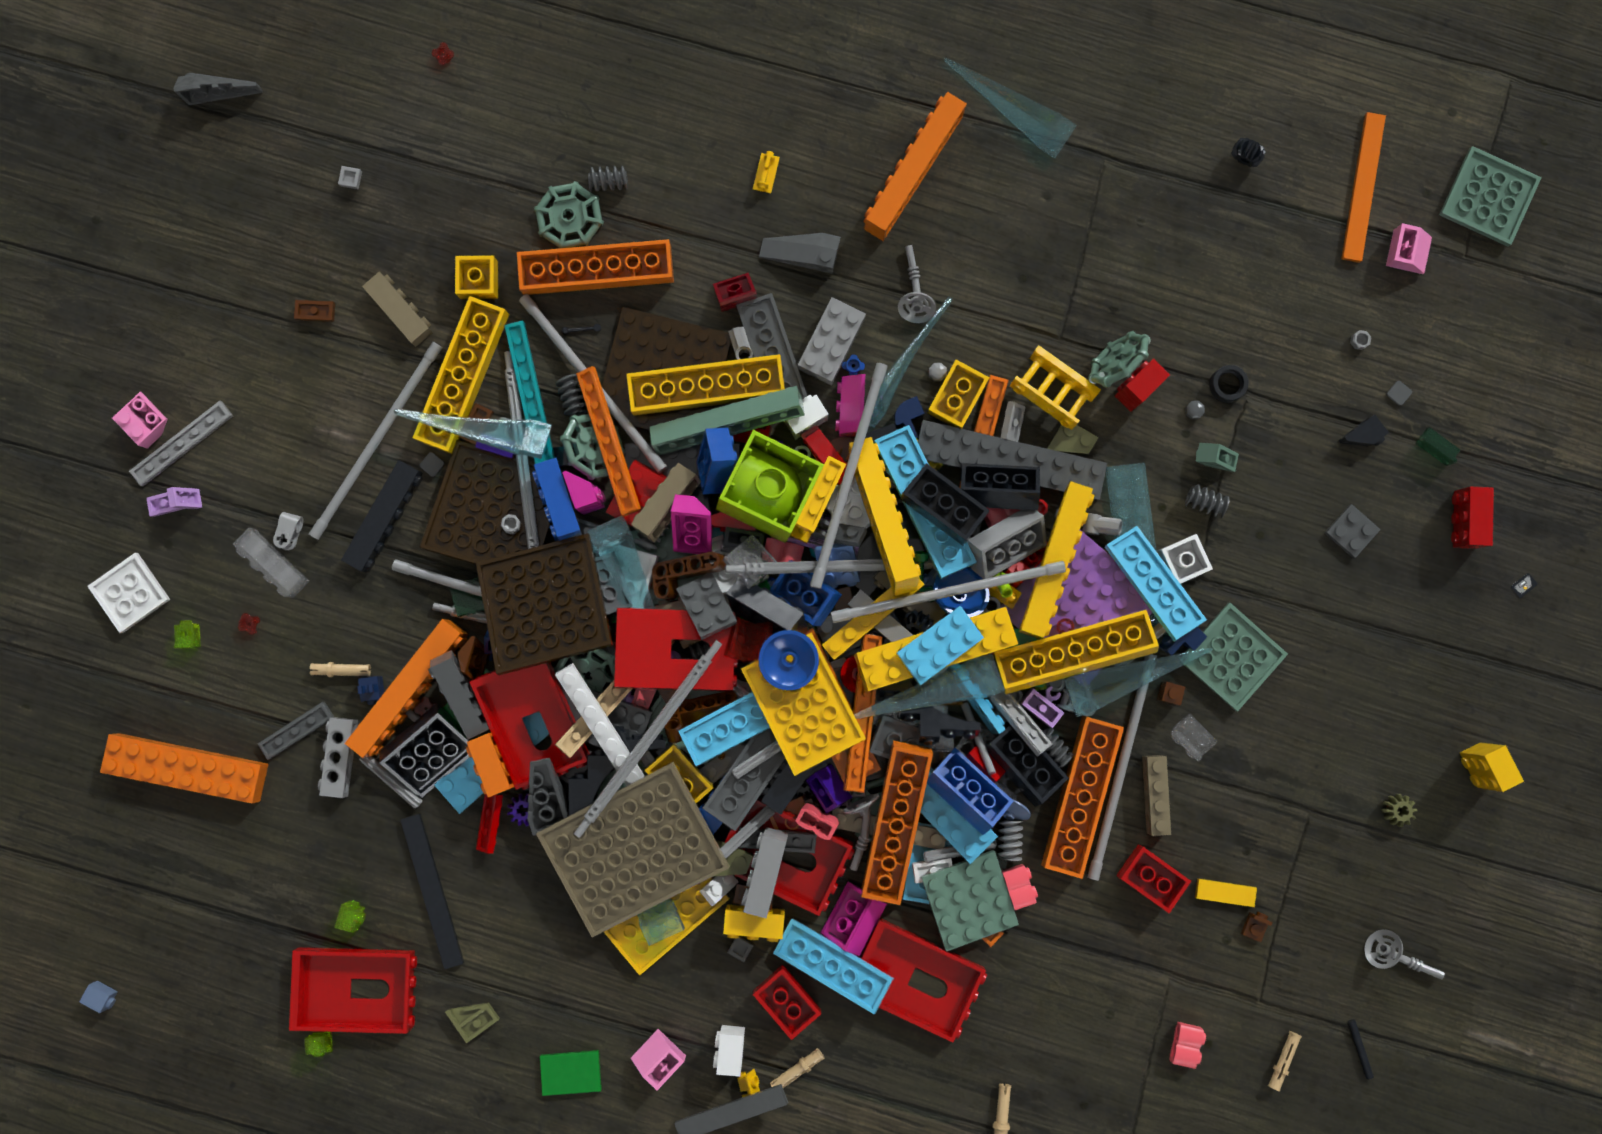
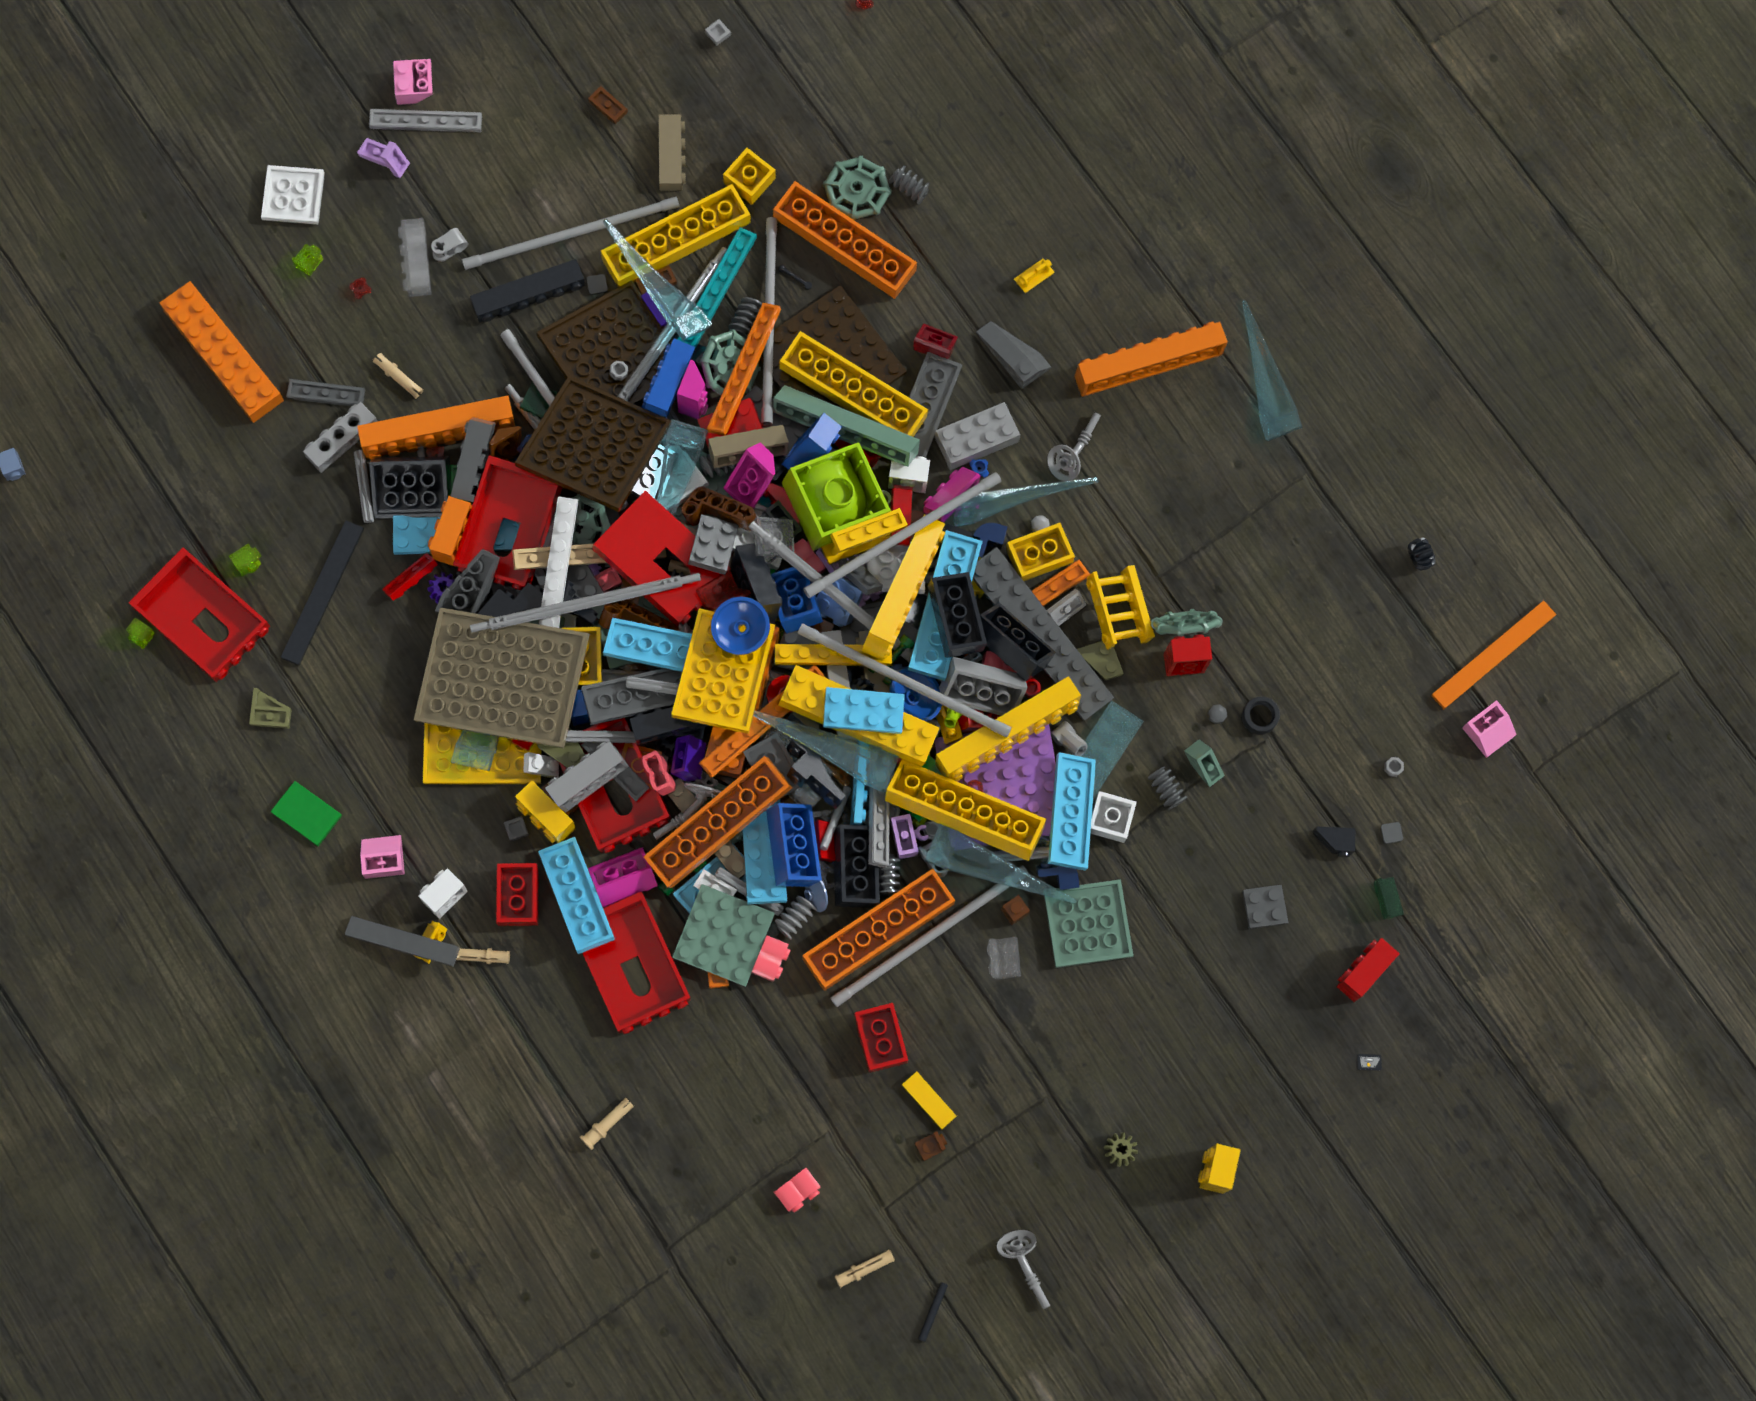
camera: 30 degrees right, 10 degrees down
dark blue brick [357,676,384,705] -> none
light grey piece [728,327,753,360] -> none
dark tan brick [1142,755,1171,836] -> none
sand green plate [1439,146,1542,247] -> none

